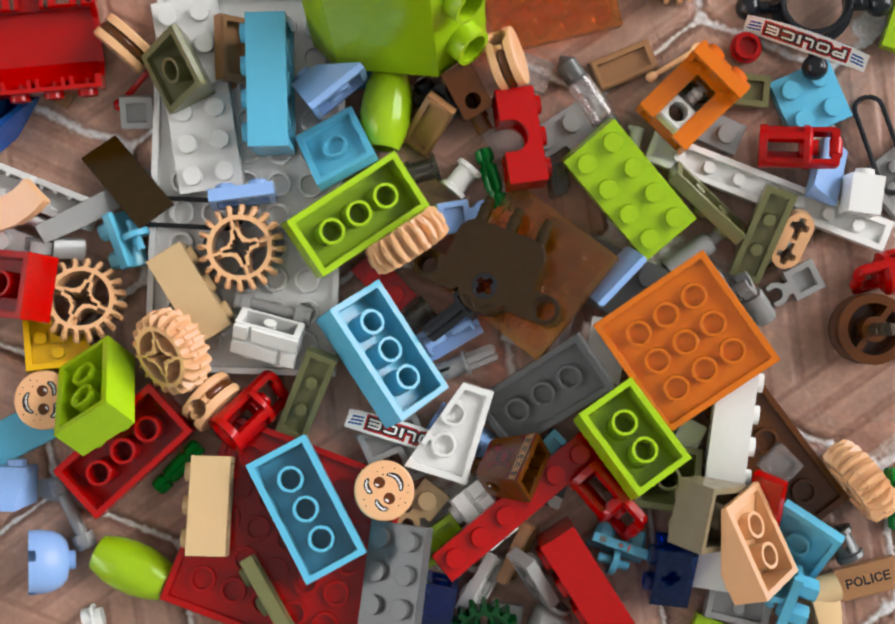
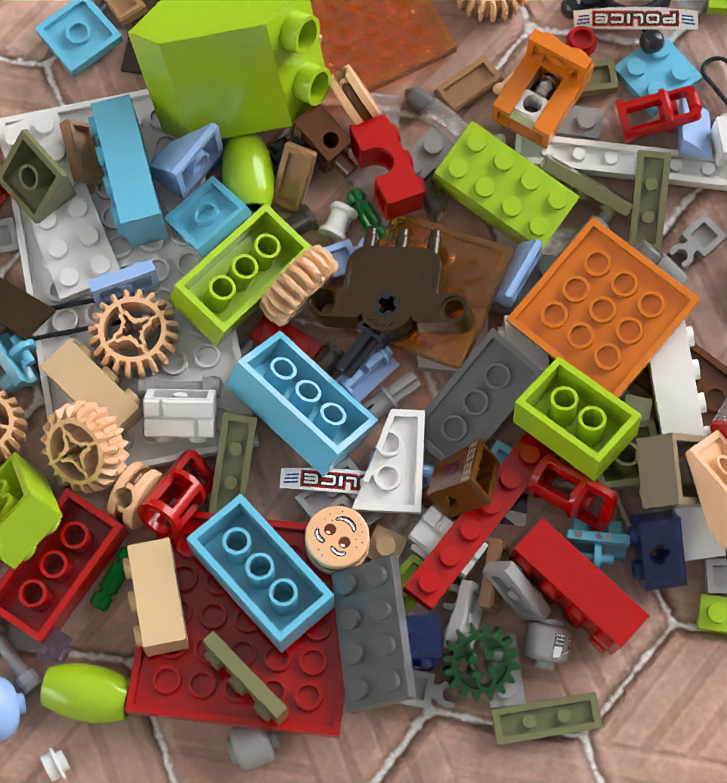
camera: 10 degrees left, 15 degrees down
light nougat beam [771,209,815,269] -> none
none -> plate [35,628,73,667]

